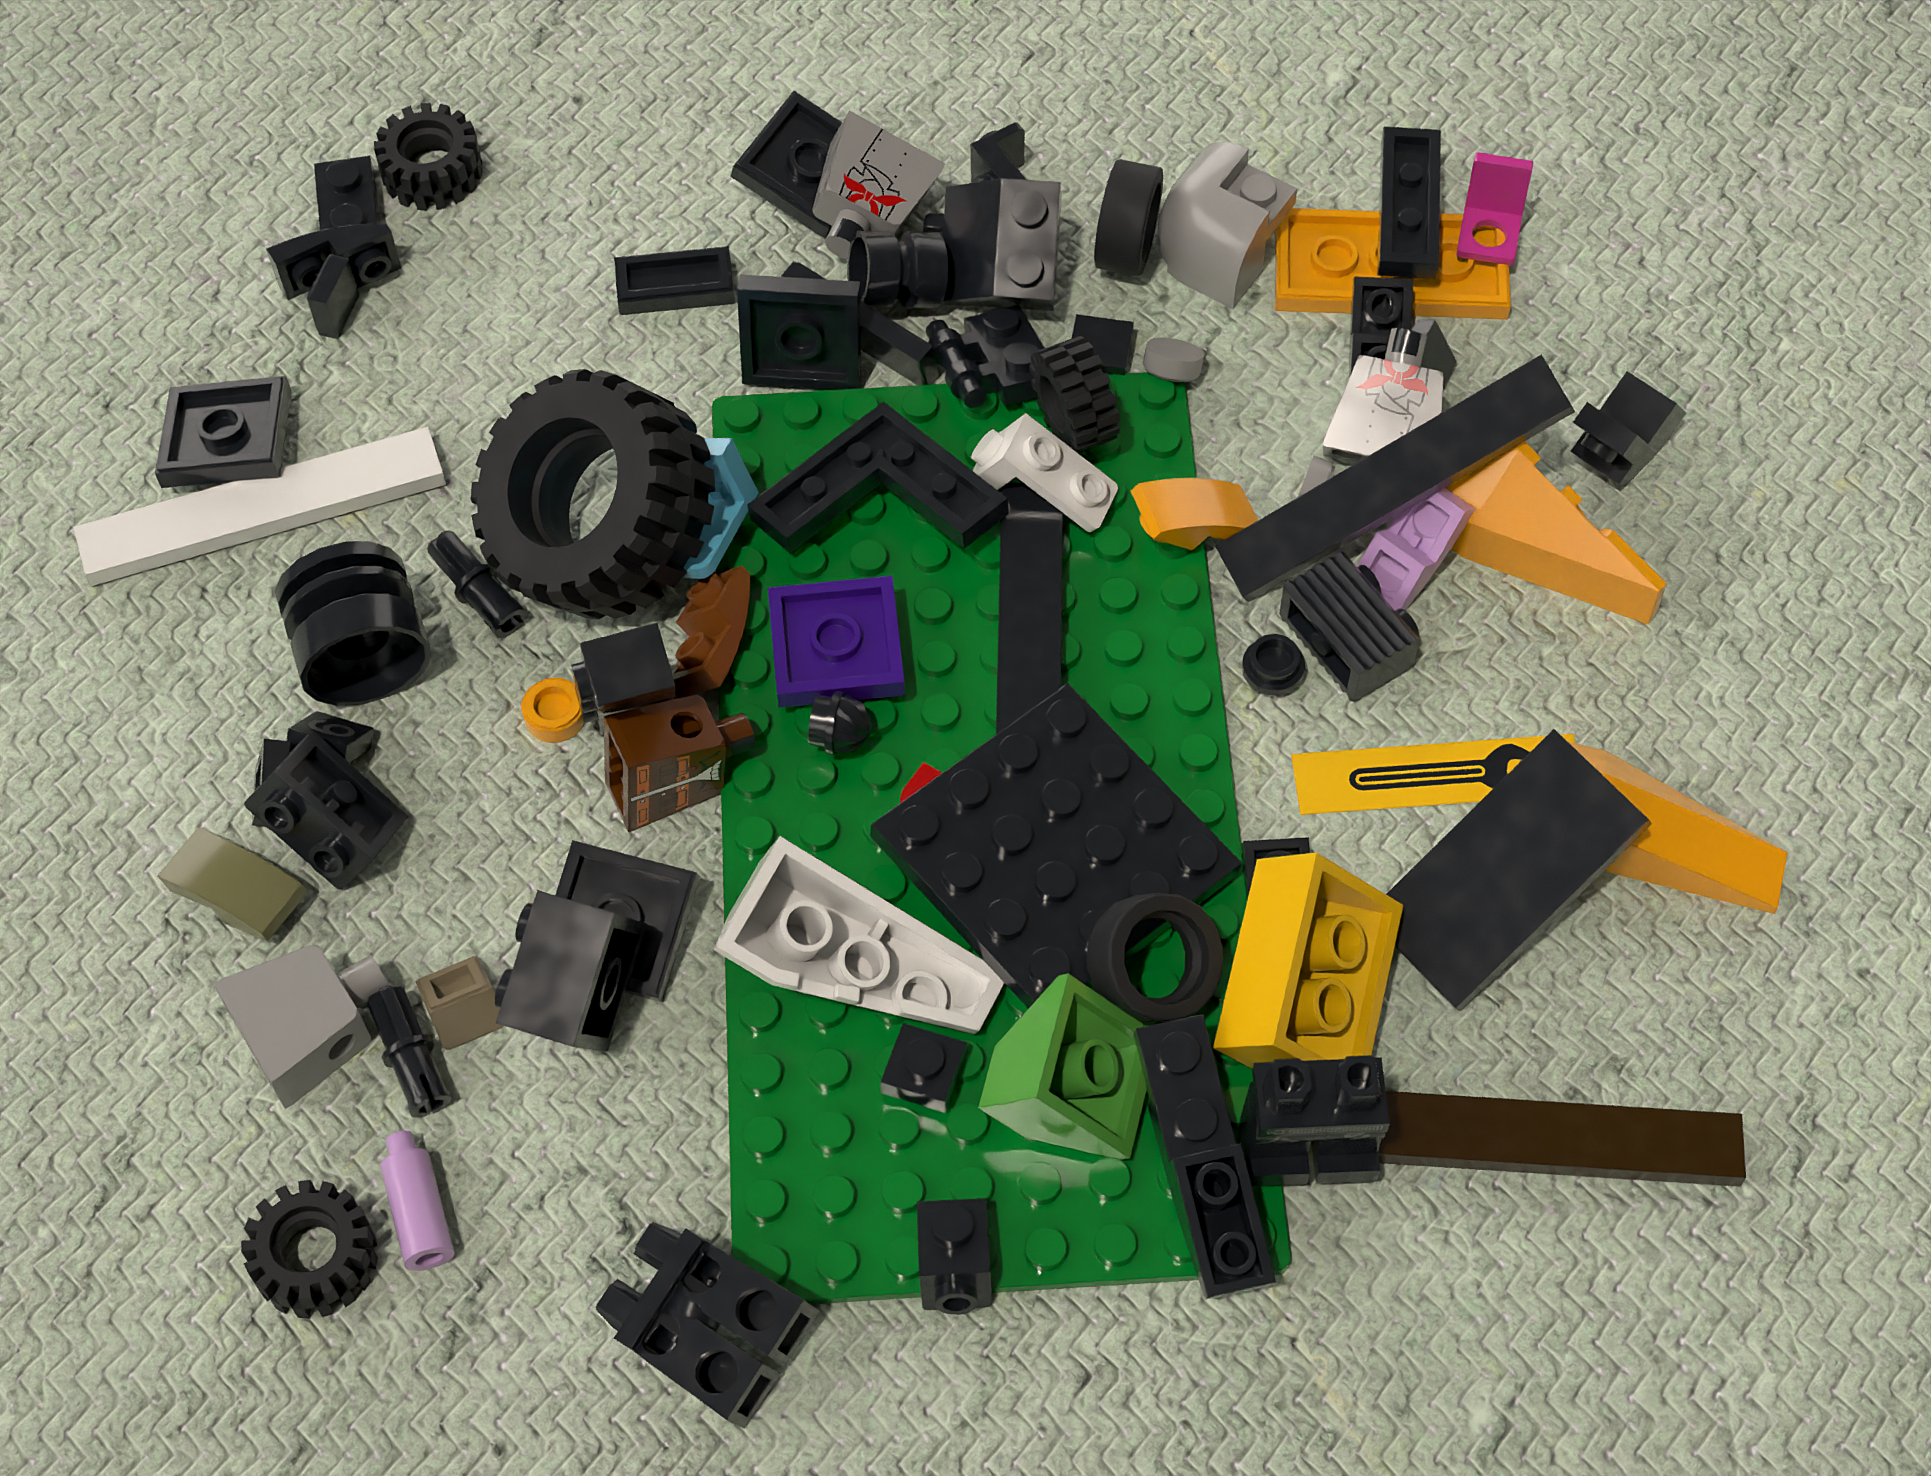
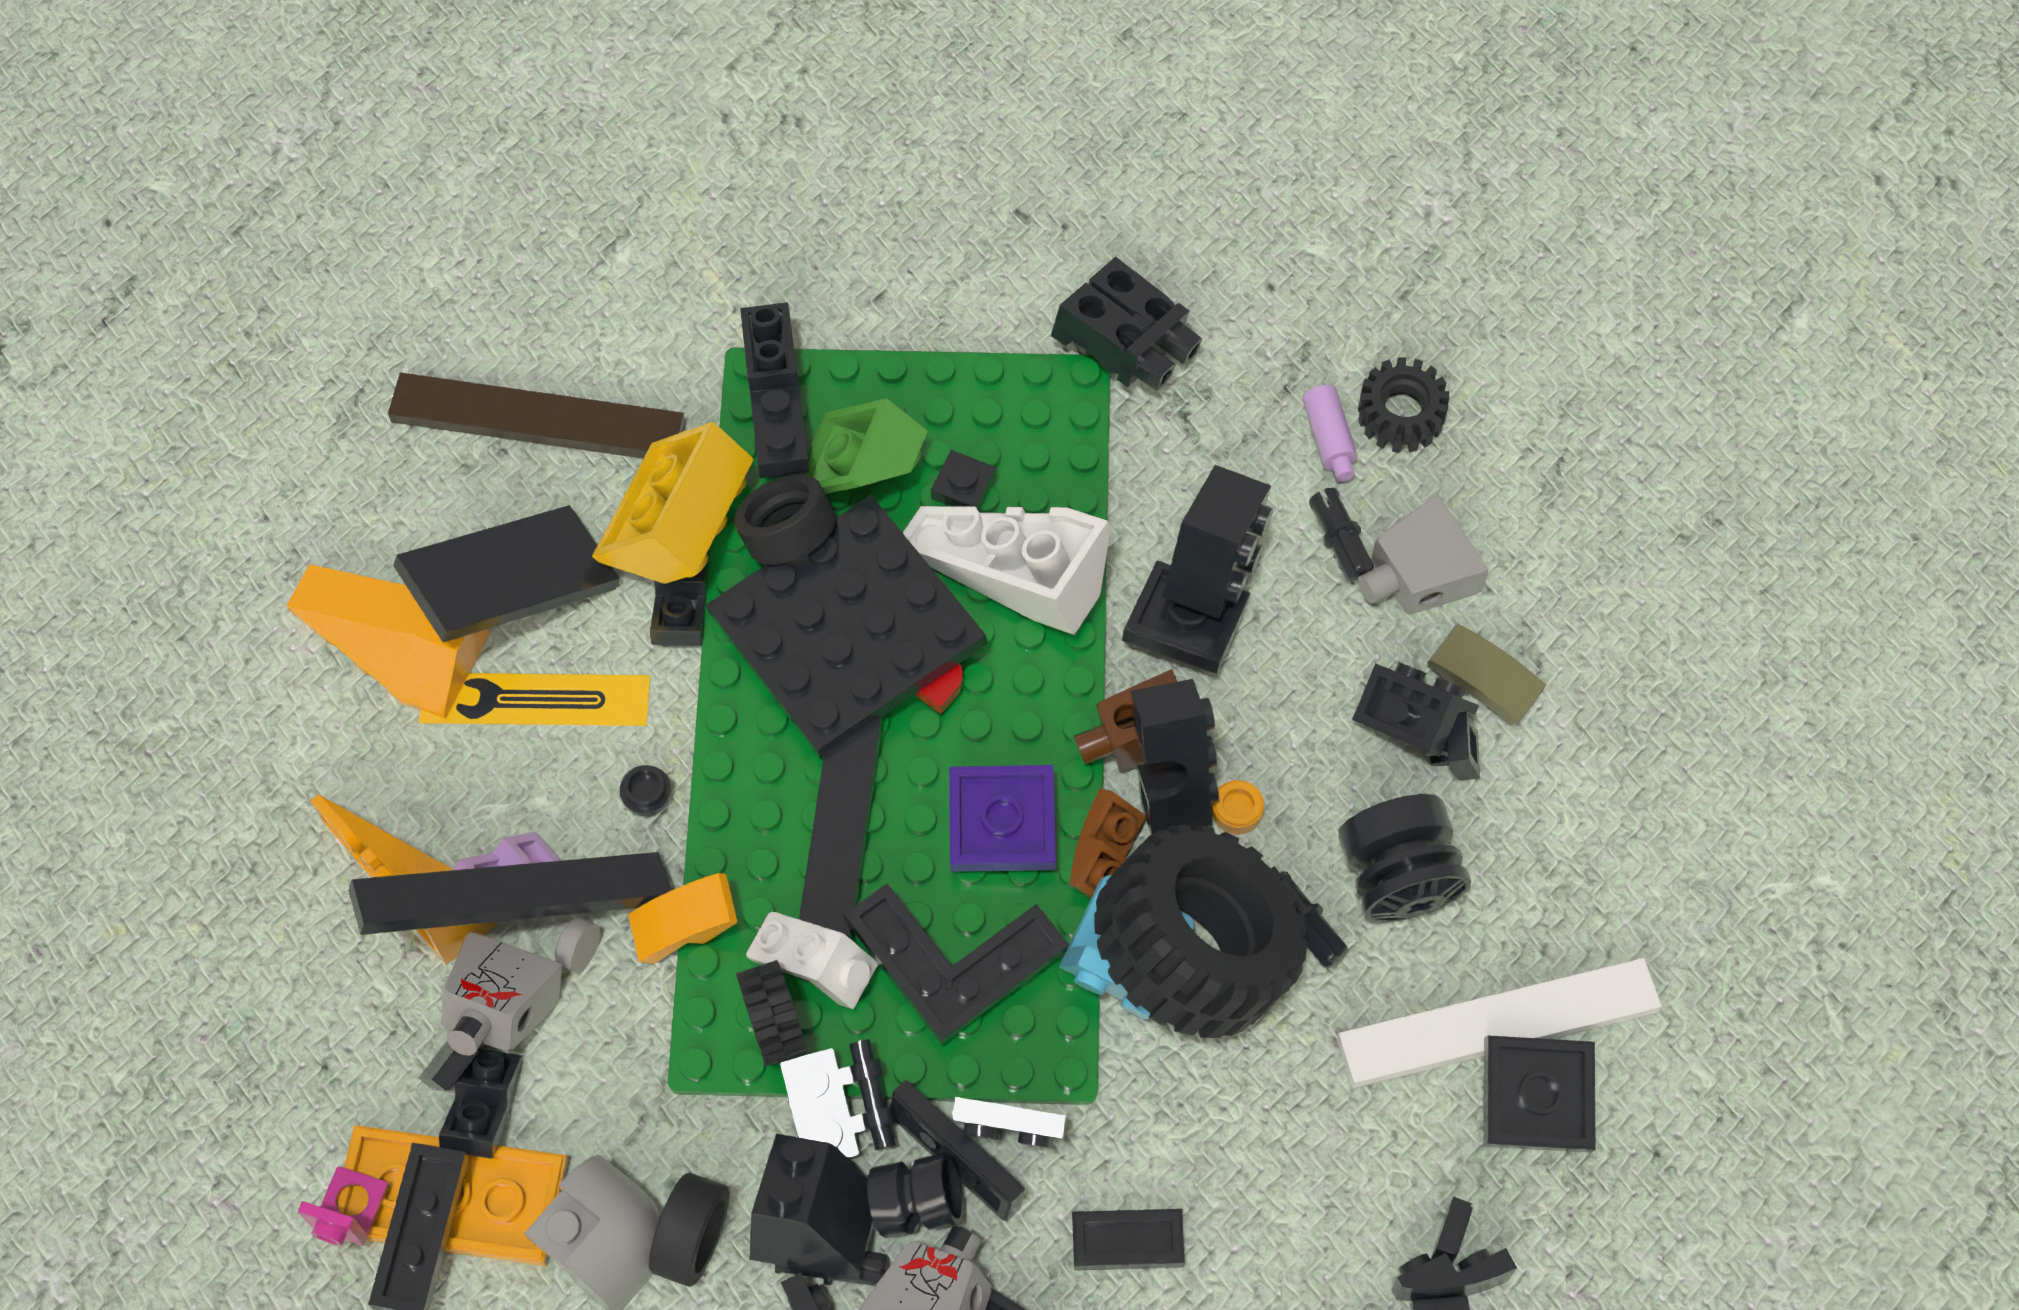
camera: 175 degrees left, 5 degrees up
black tile [286,711,374,763] -> none
dark tan slope [415,956,503,1050] -> none
black plate [809,691,872,755] -> none
black bracket [917,1198,992,1315] -> none
black tile [1072,314,1134,376] -> none
light grey tile [1143,338,1205,382] -> none
black hips [1239,1055,1390,1186] -> none
black brick [1279,551,1420,702] -> none
black brick [1570,371,1686,485] -> none

